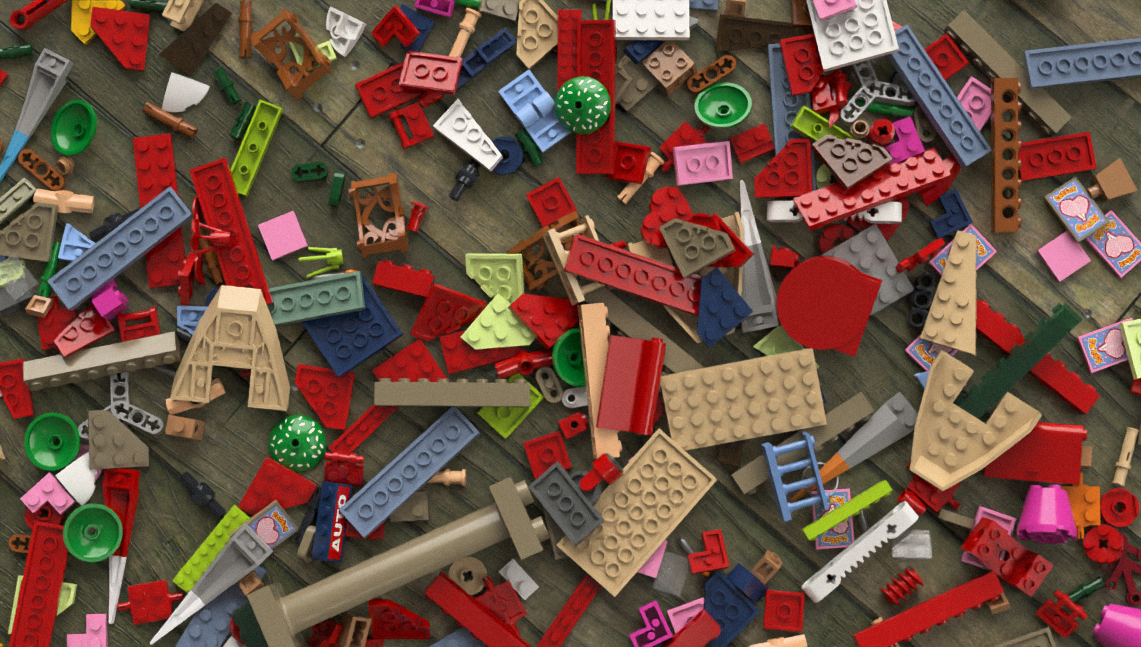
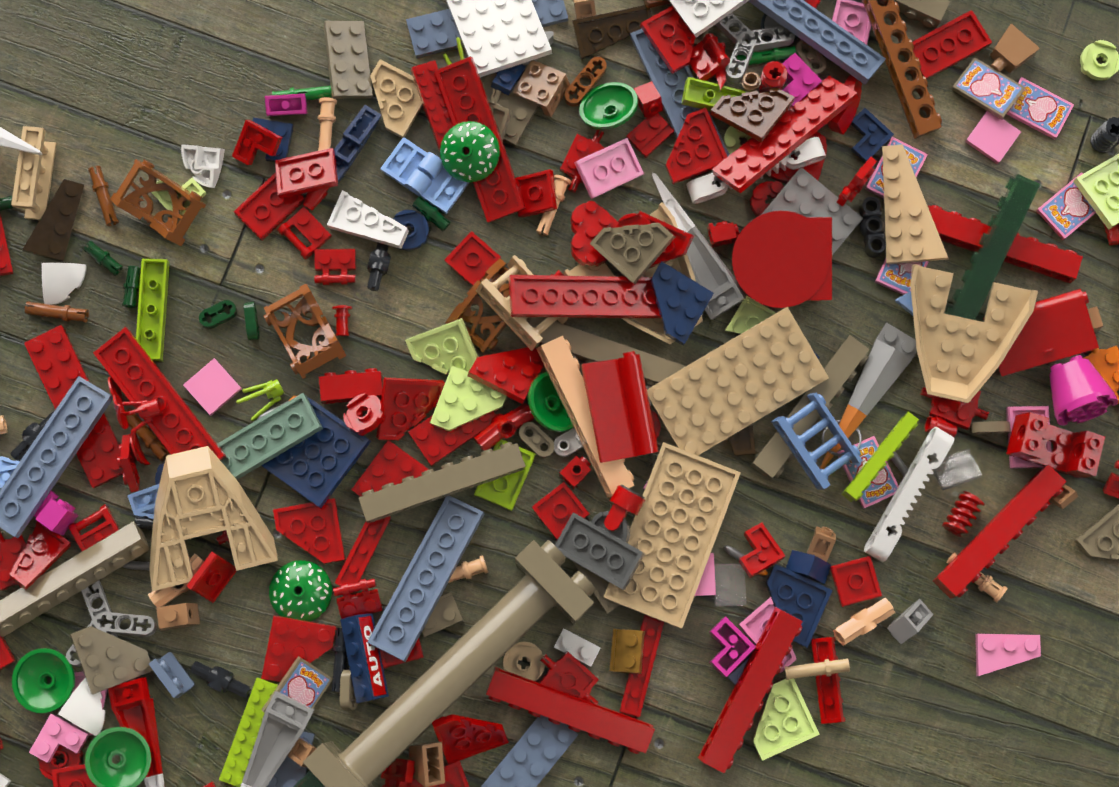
camera: 25 degrees left, 5 degrees down
none -> sand blue bracket [149,652,195,698]
none -> red plate [187,552,237,603]
none -> red plate [314,249,356,285]
none -> plate [344,394,386,436]
none -> pearl gold plate [610,629,645,674]
none -> brick [634,81,663,117]

